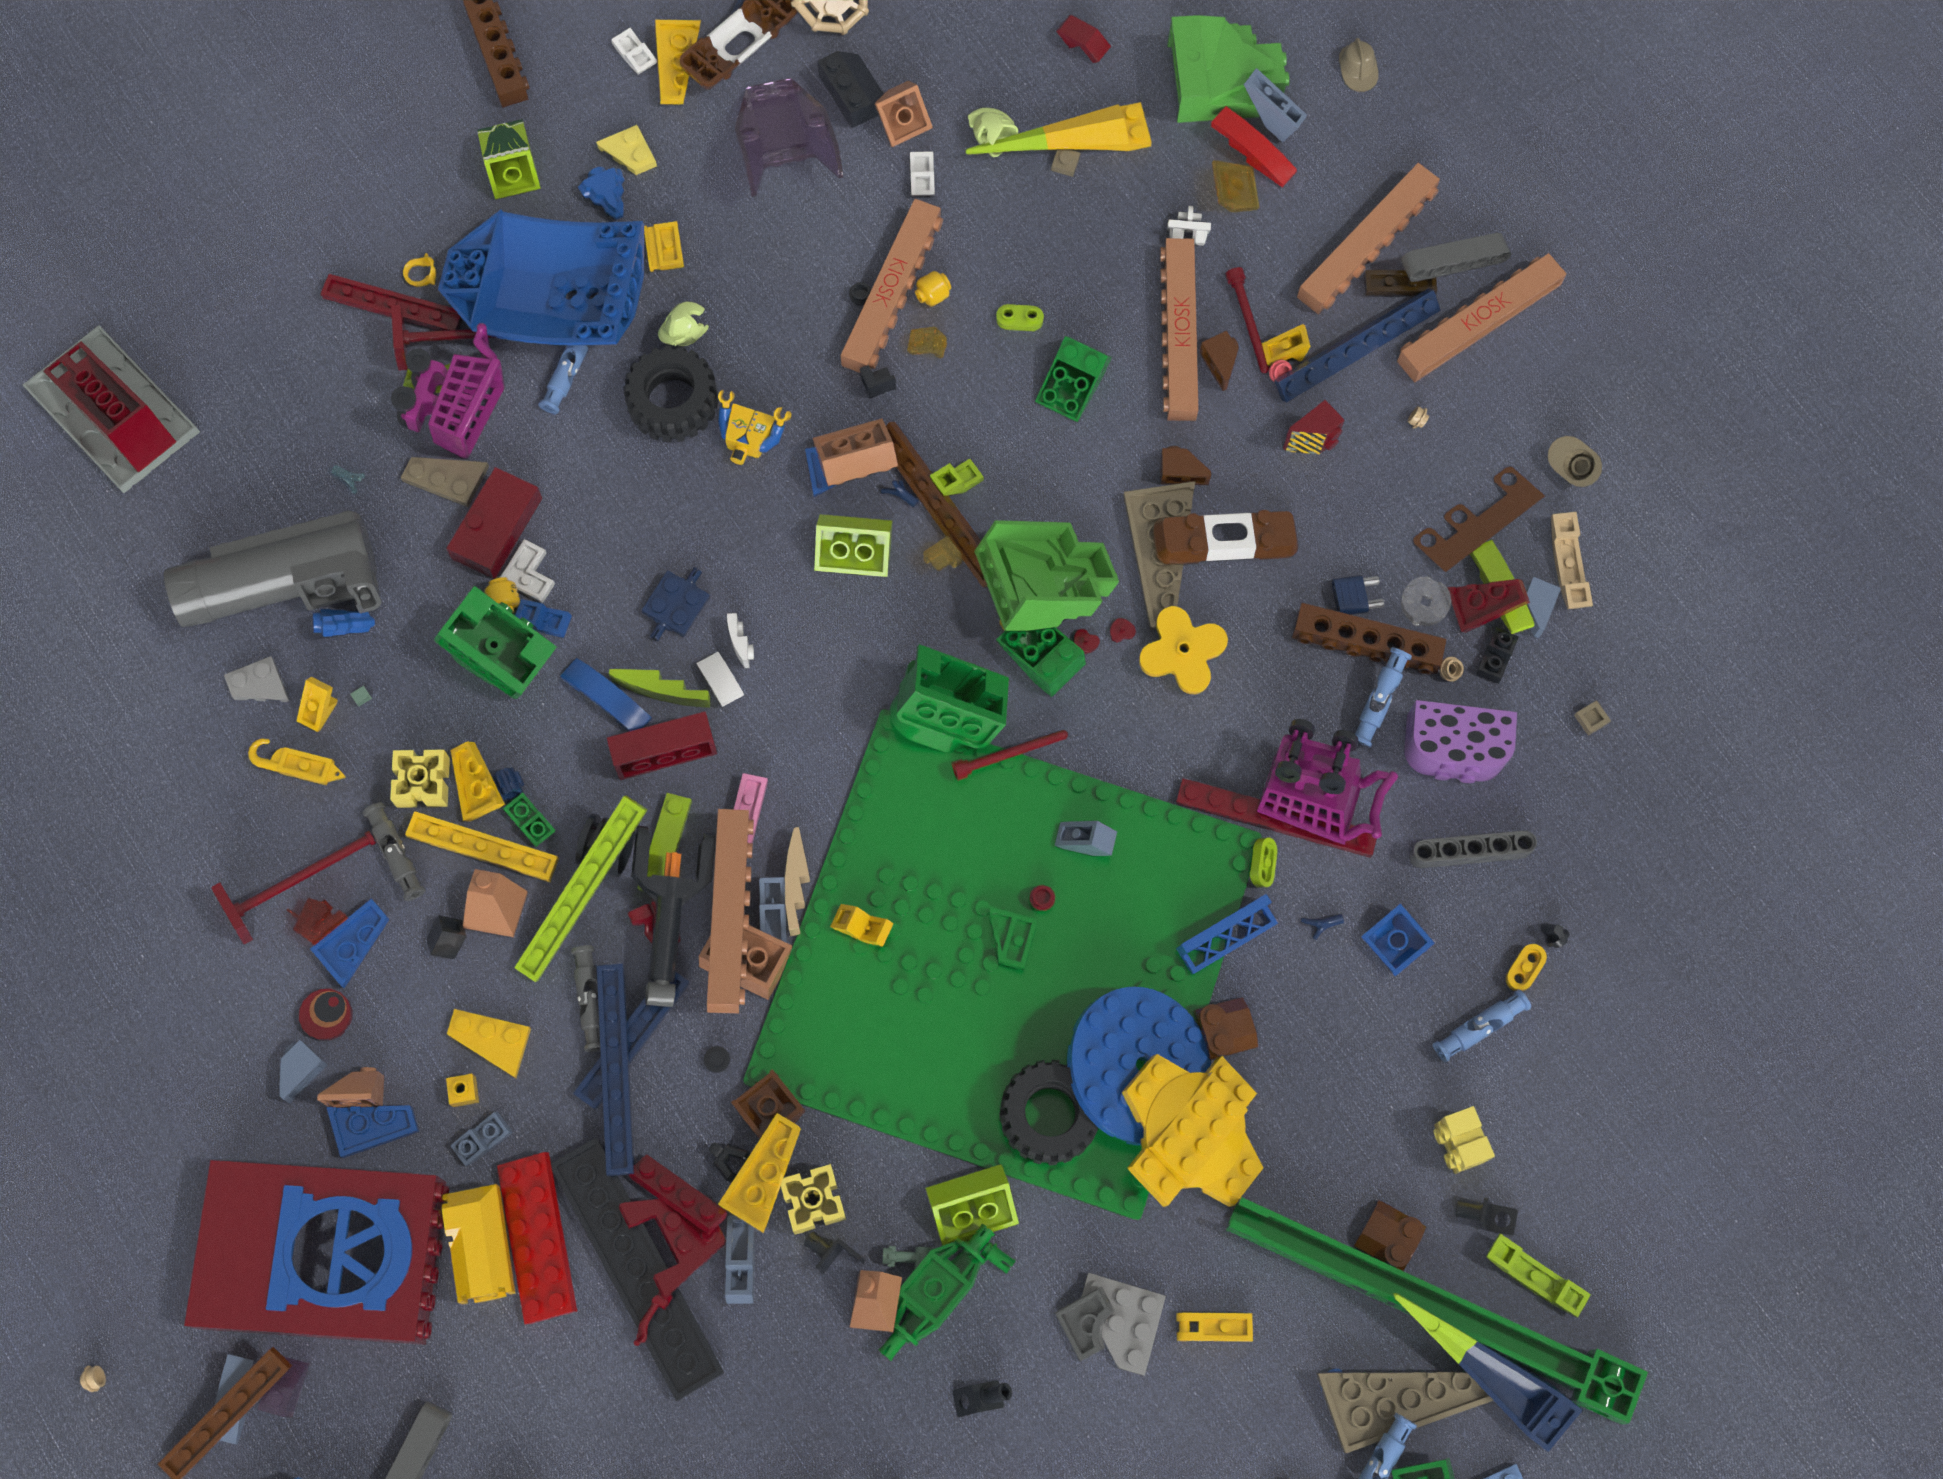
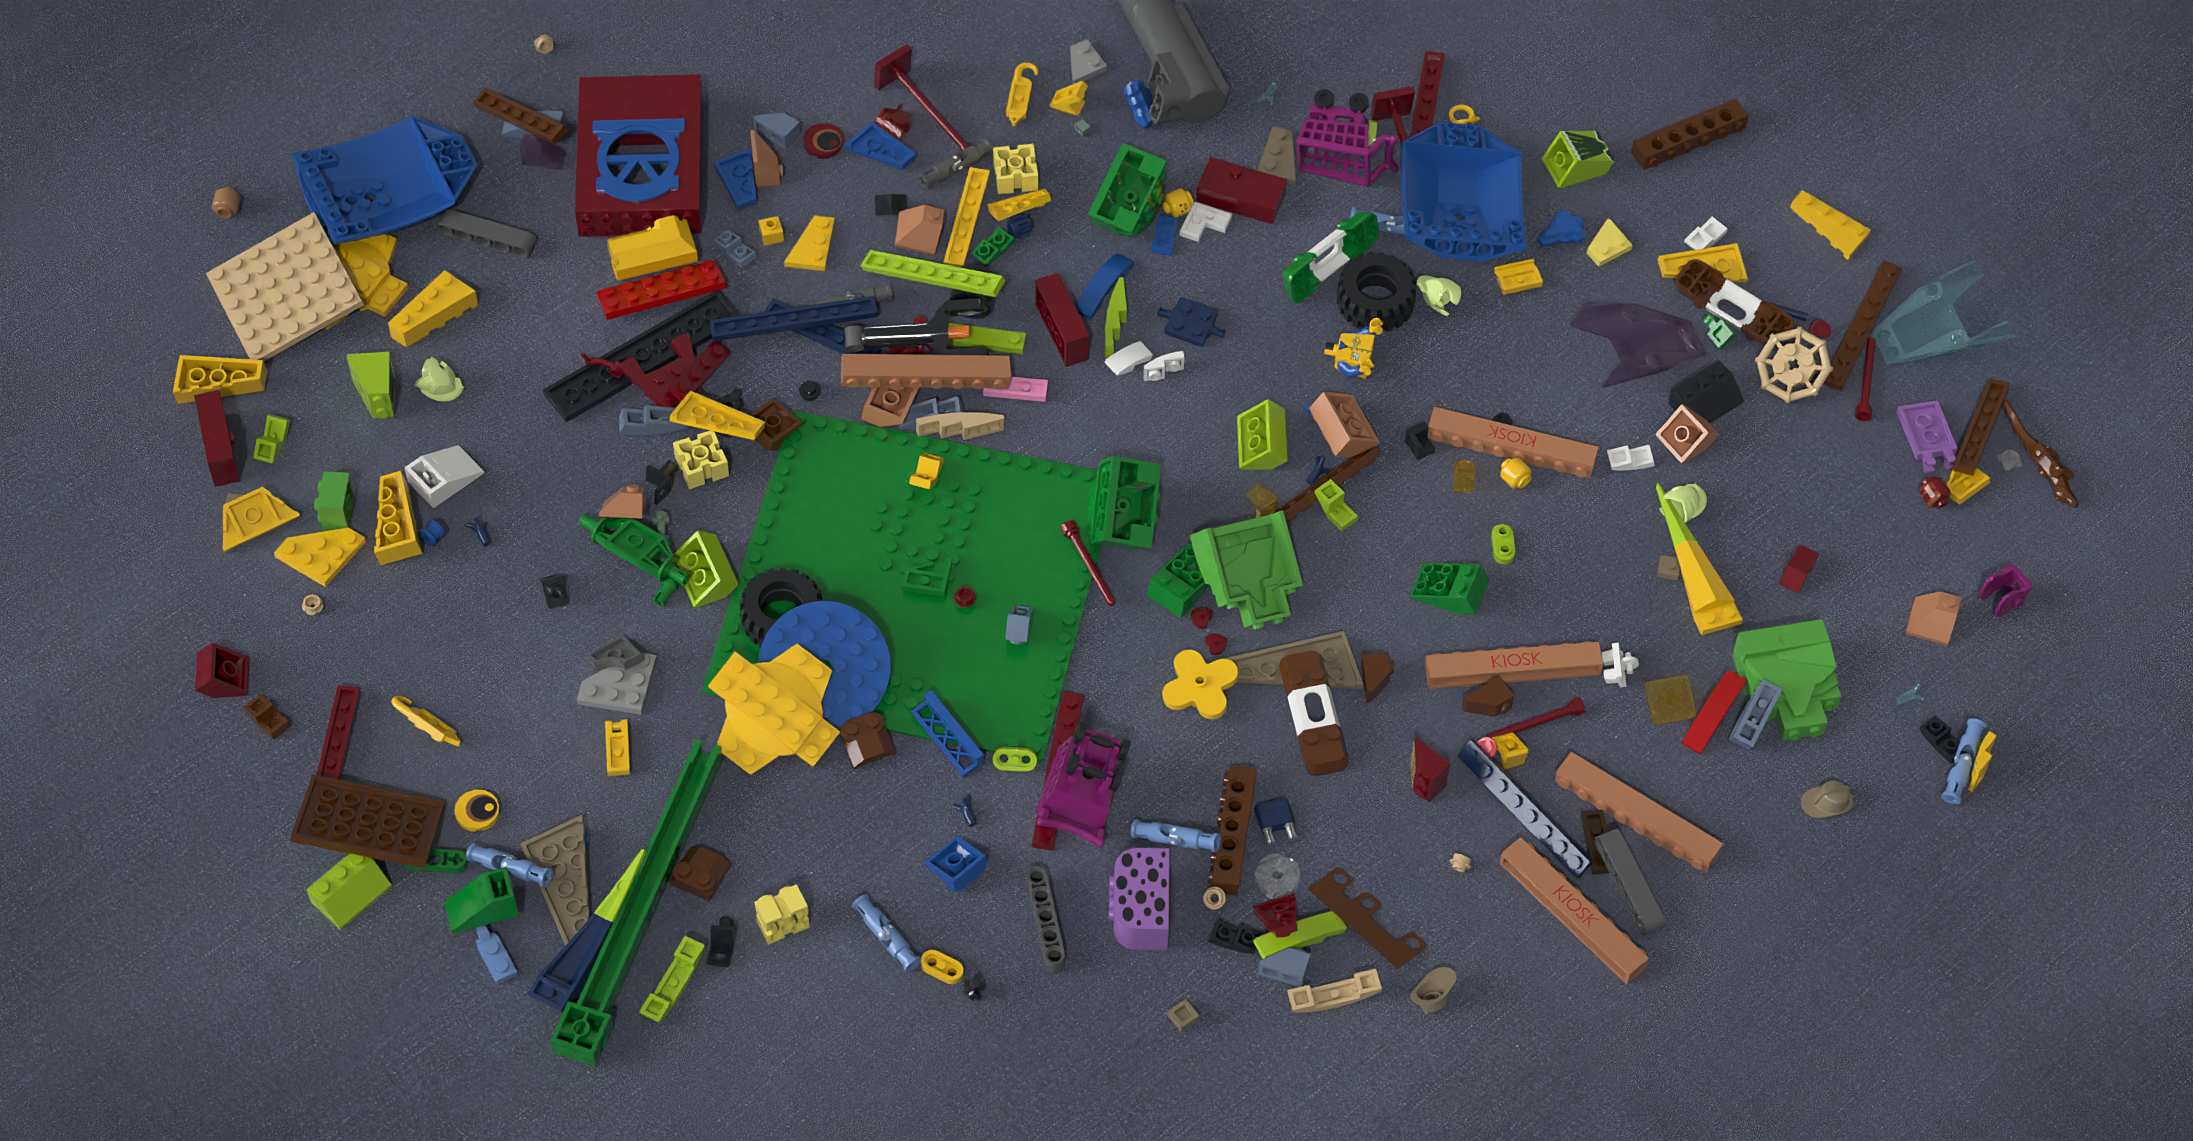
camera: 85 degrees right, 15 degrees down
none -> green piece [1283,212,1379,304]
none -> plate [1703,313,1737,349]

